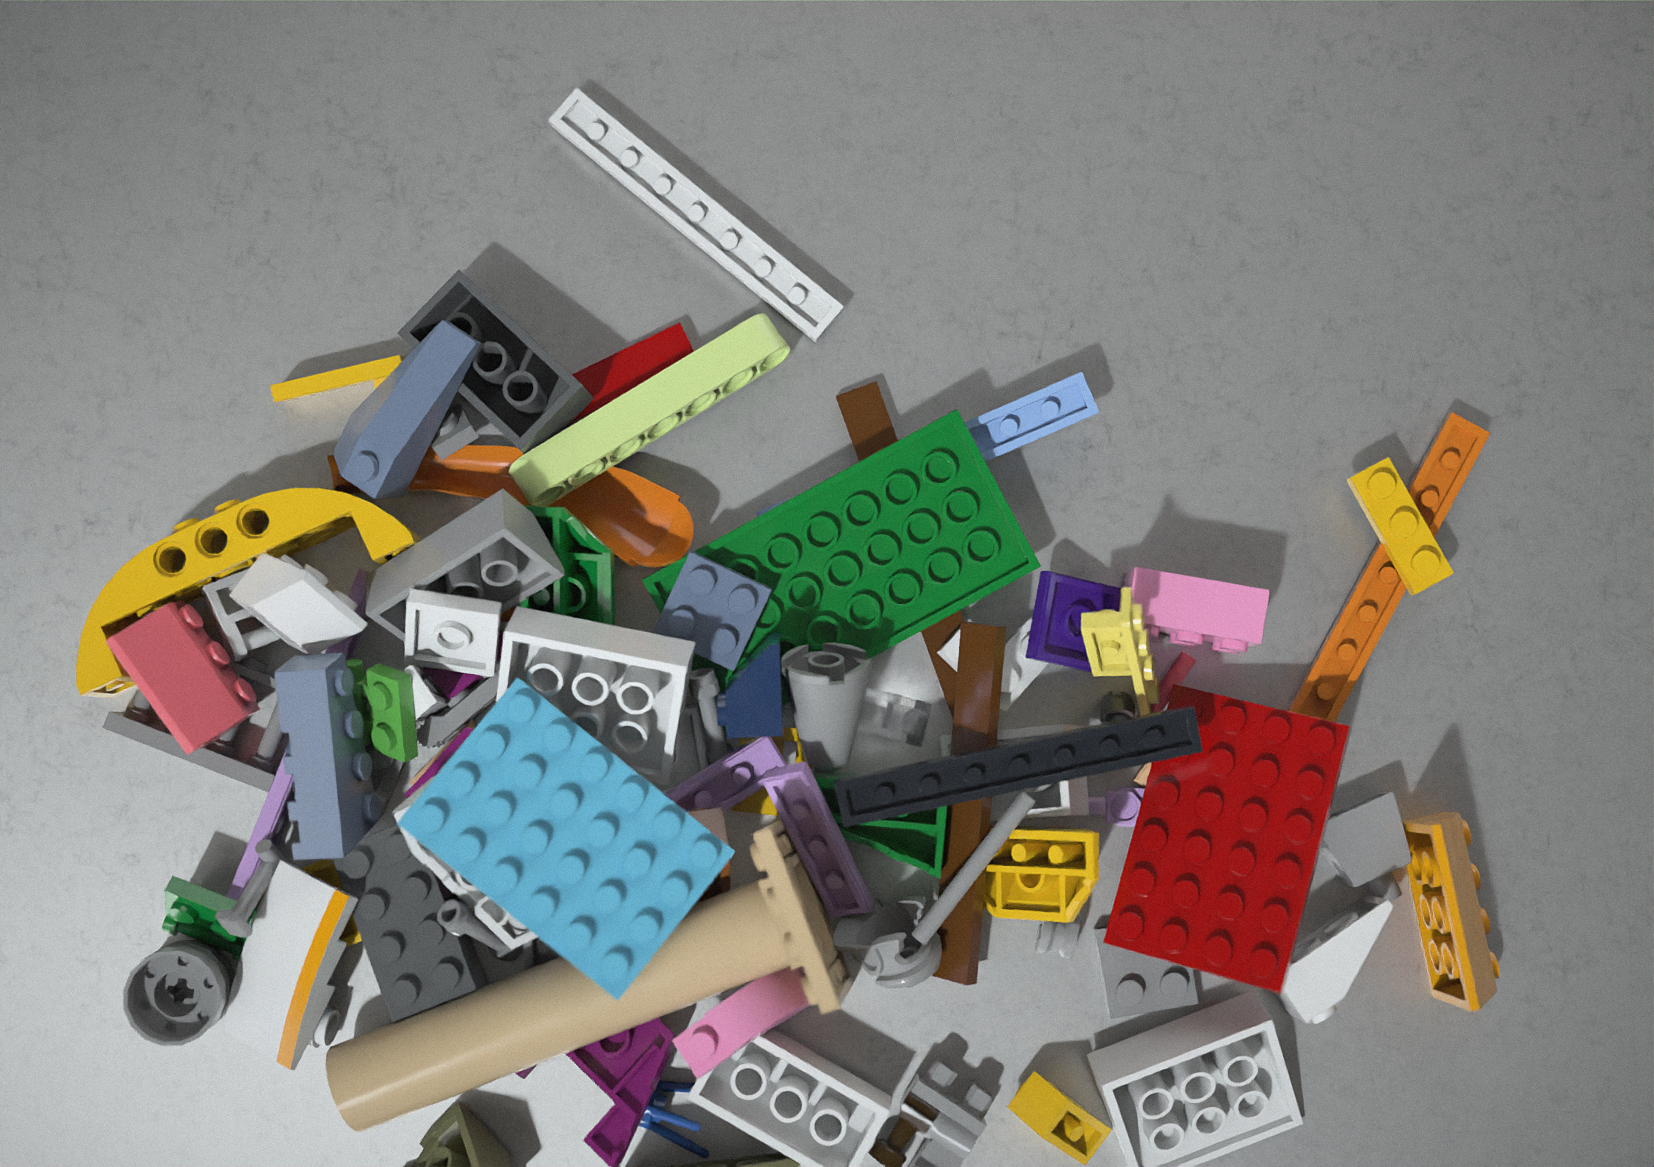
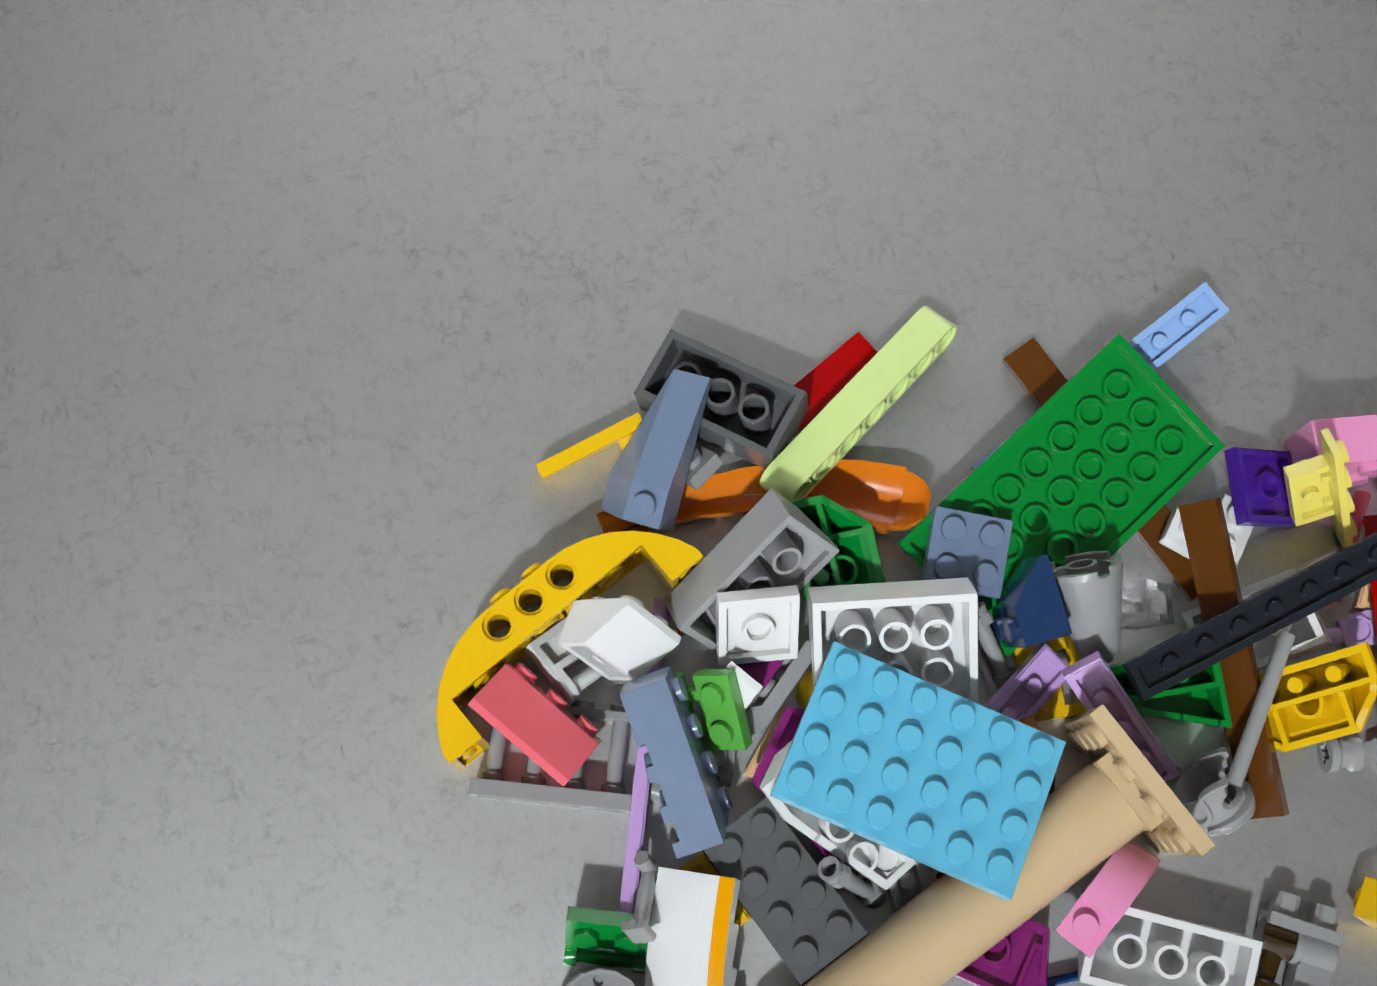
camera: 15 degrees left, 10 degrees down
white plate [548,88,844,343] -> none
dark grey hinge [1100,691,1135,723] -> none

